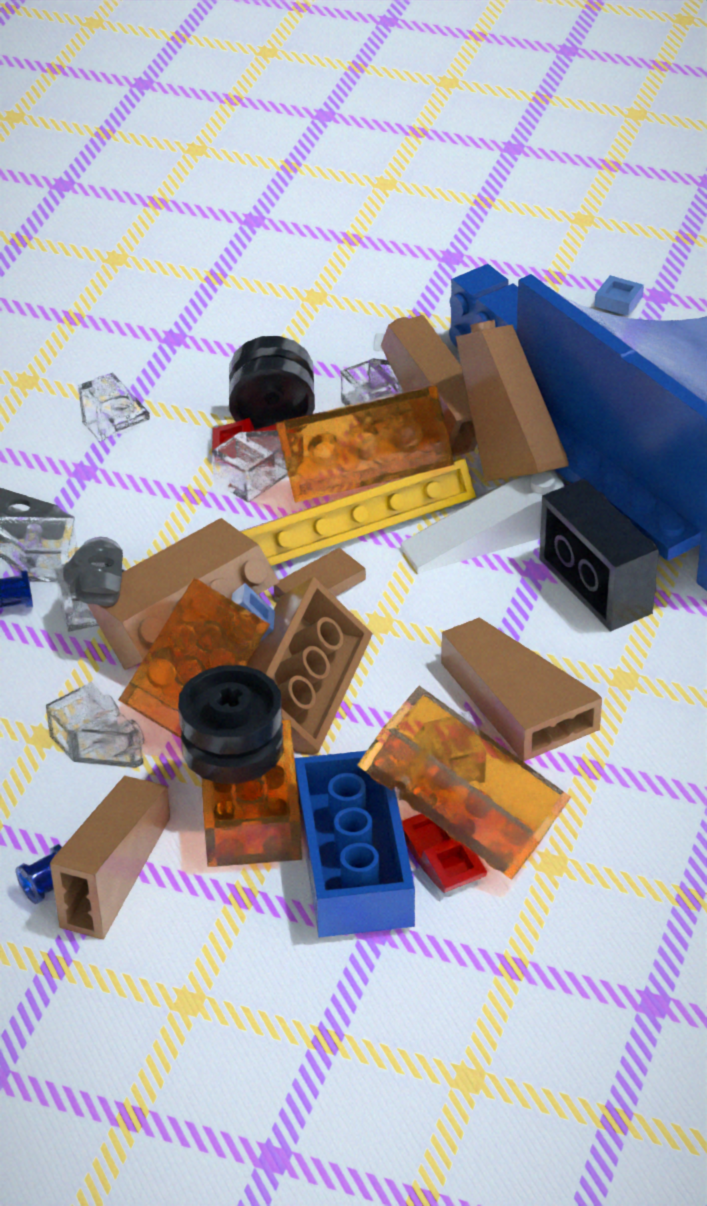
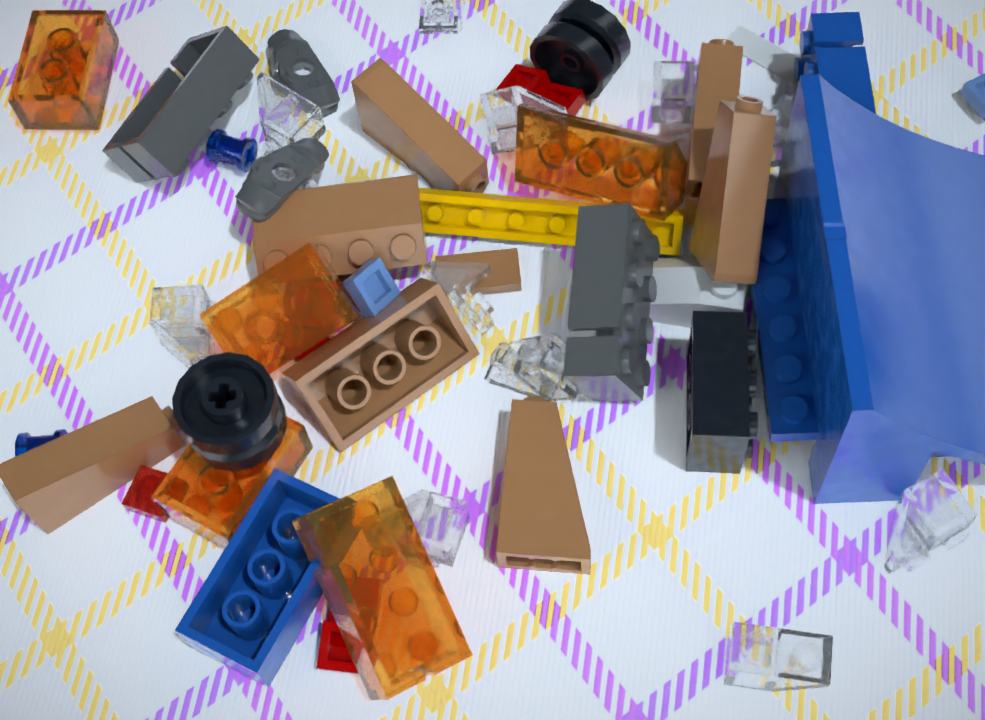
camera: 40 degrees right, 20 degrees up
none -> clear red plate [121,465,185,523]
none -> medium nougat slope [351,58,489,193]
none -> clear slope [423,261,495,336]
none -> clear slope [484,332,579,402]
none -> dark grey piece [563,203,660,401]

